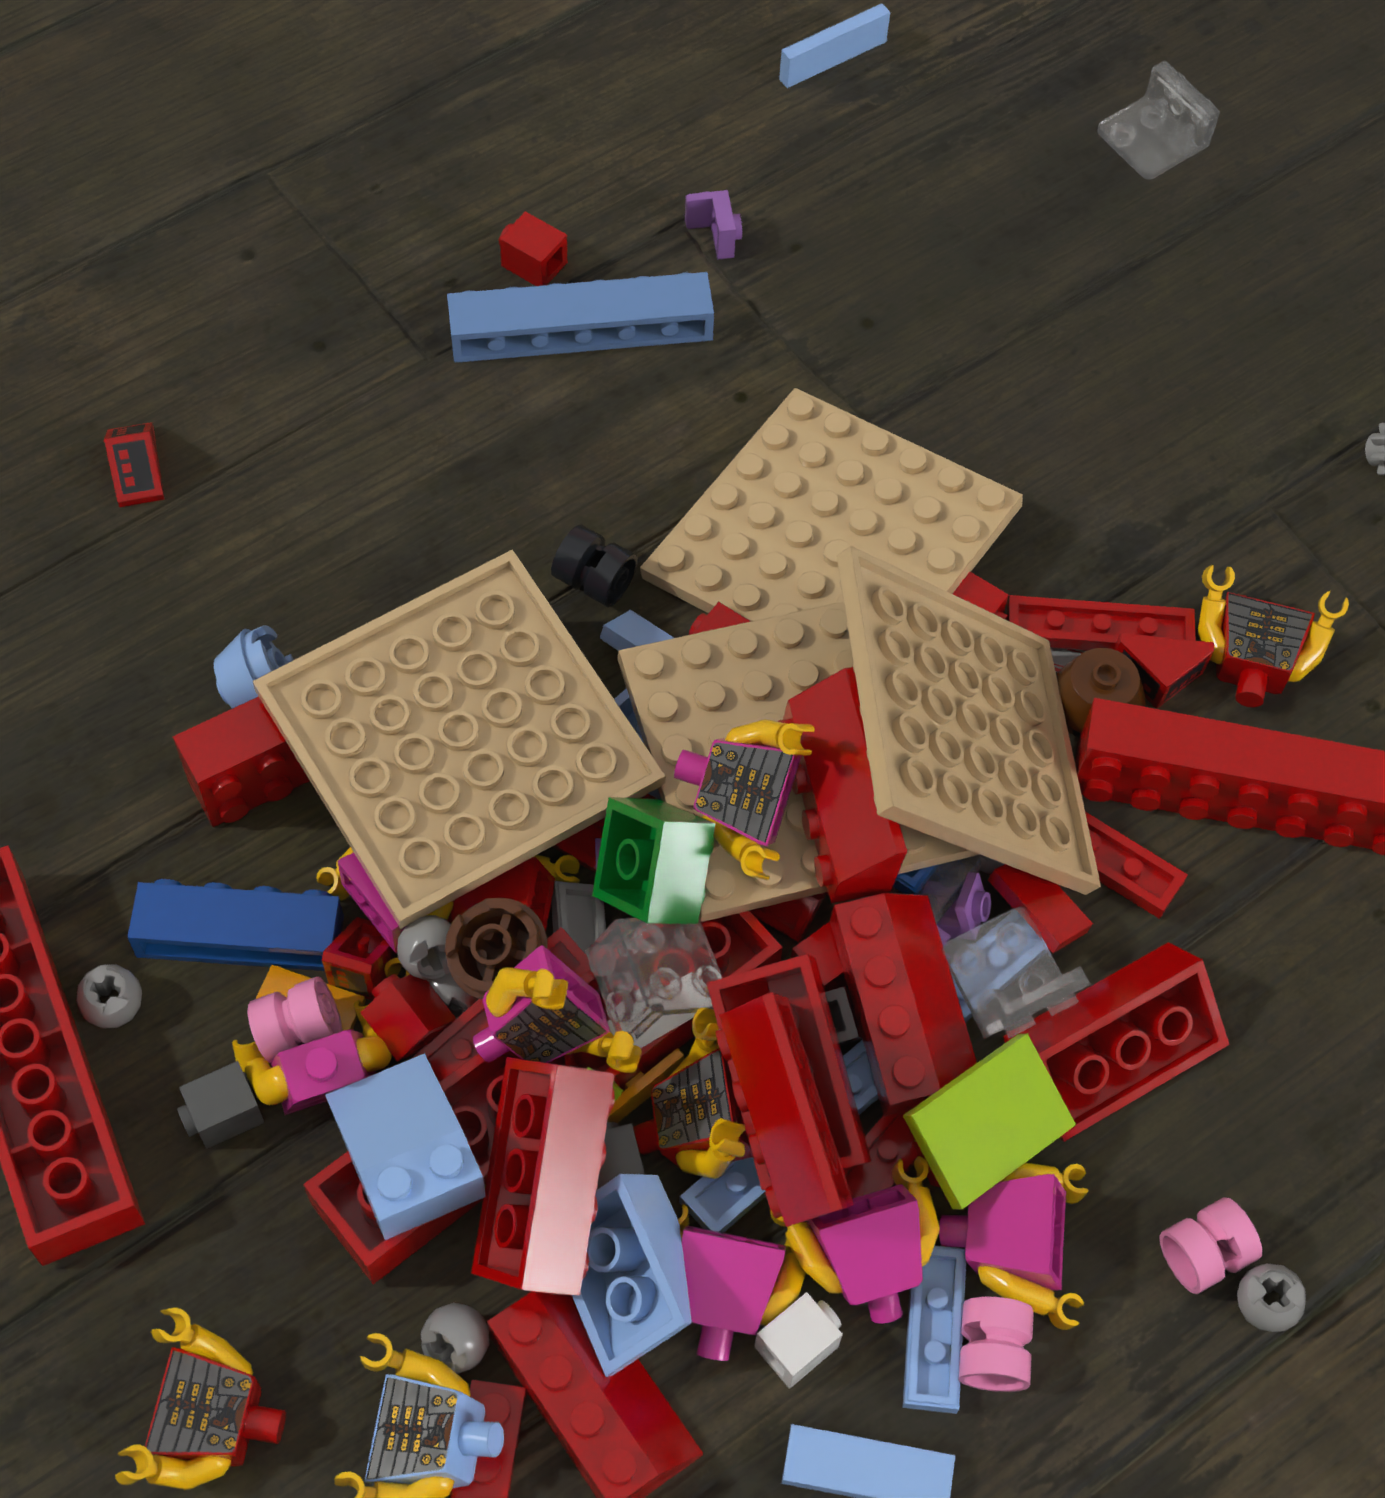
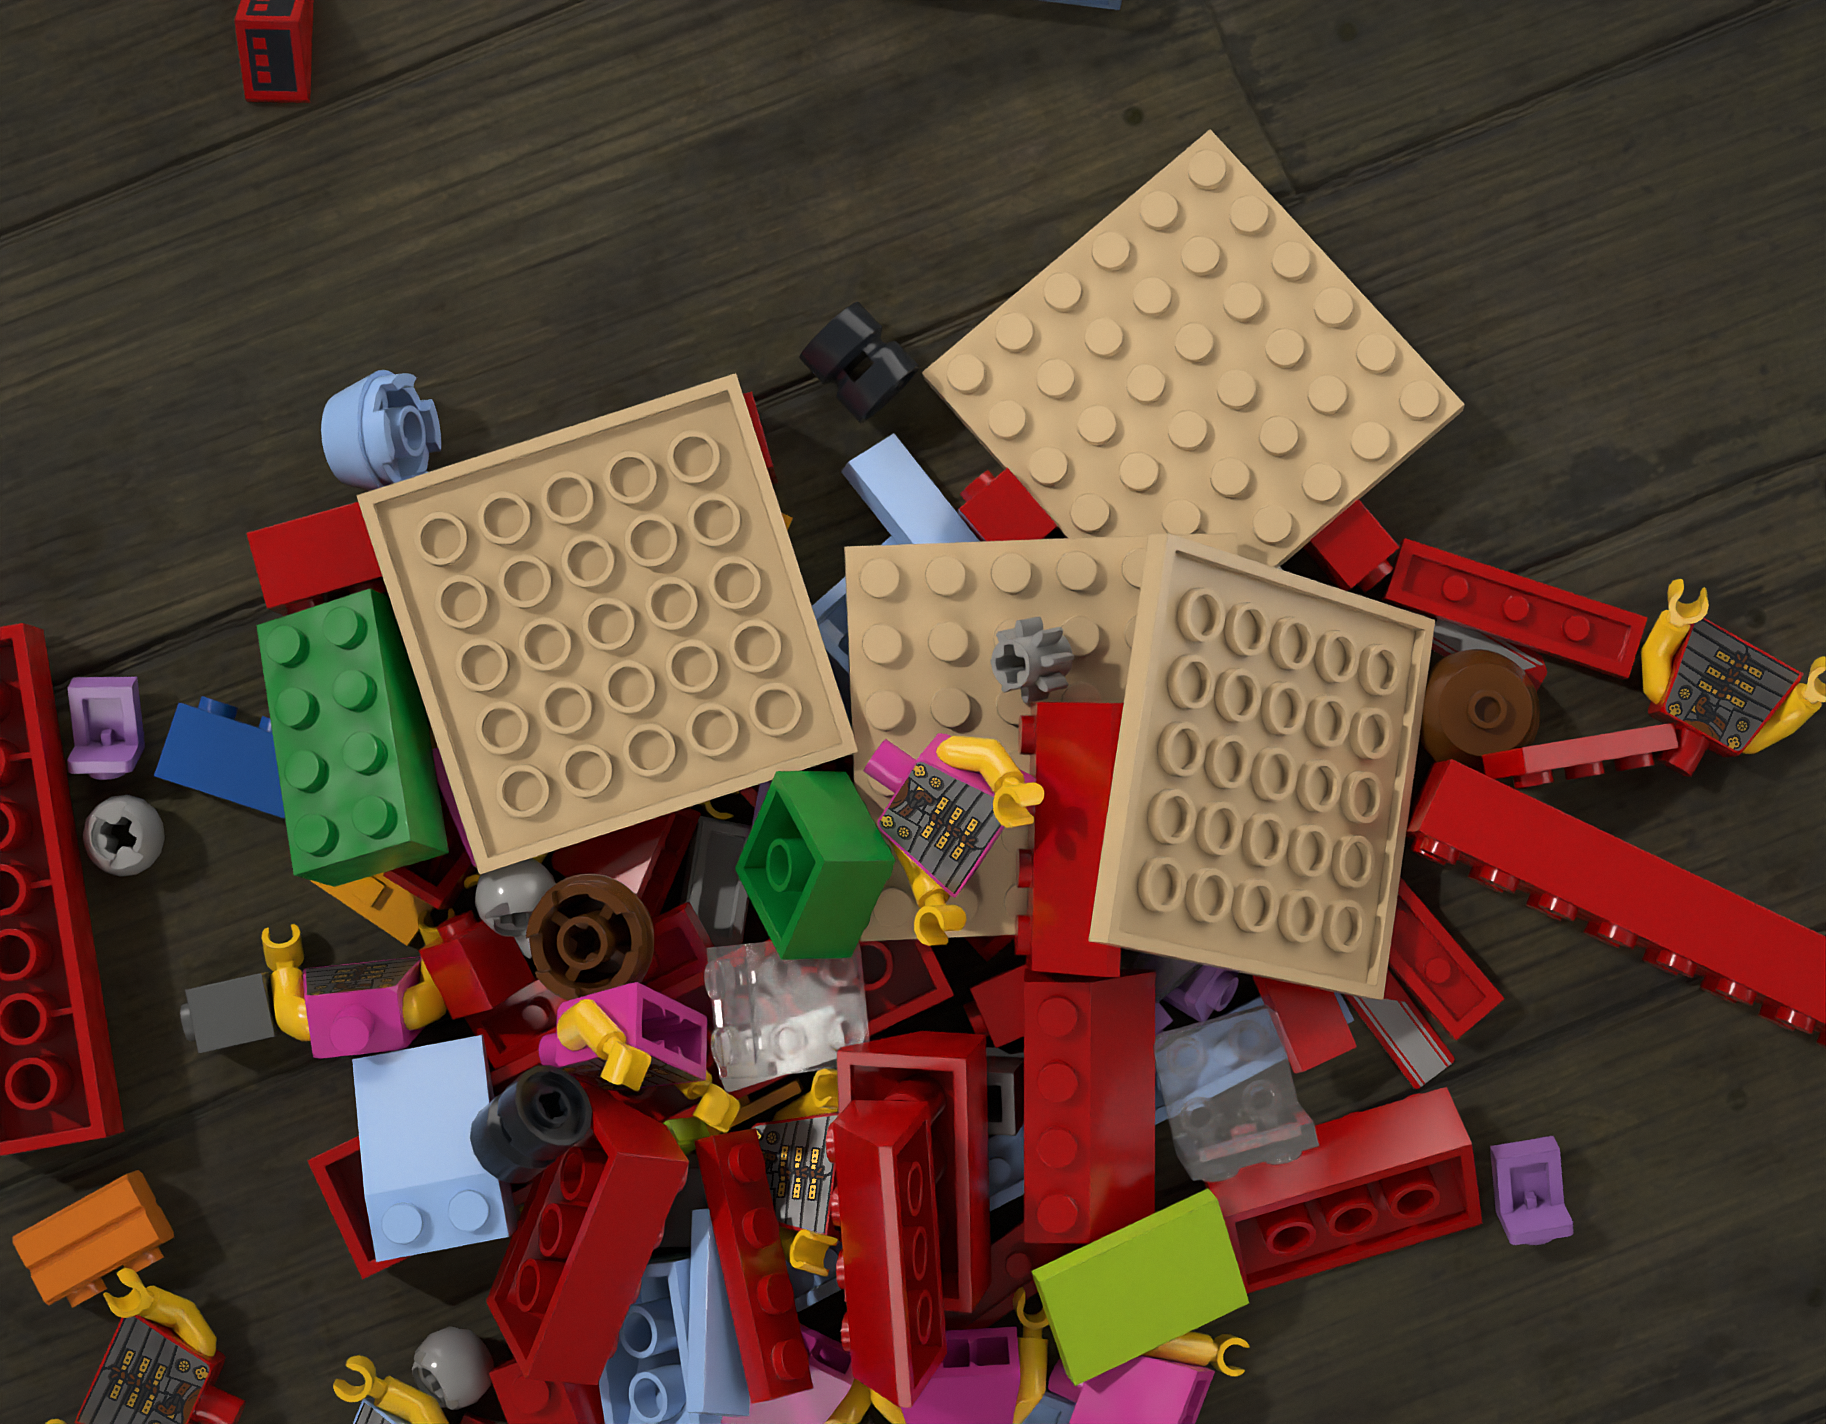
camera: 15 degrees right, 25 degrees up
bright pink wheel [247,977,342,1064] -> none
red slope [1114,633,1214,709] -> none
none -> orange brick [12,1170,174,1308]
none -> medium lavender bracket [67,677,145,780]
none -> green brick [256,588,449,887]
none -> black wheel [470,1065,592,1184]
none -> light blue tile [686,1208,750,1417]
none -> red plate [694,1128,814,1404]
none -> light grey gear [990,617,1074,703]
none -> sticker [1344,968,1455,1089]
none -> red plate [1482,722,1679,789]
none -> medium lavender bracket [1490,1136,1574,1245]

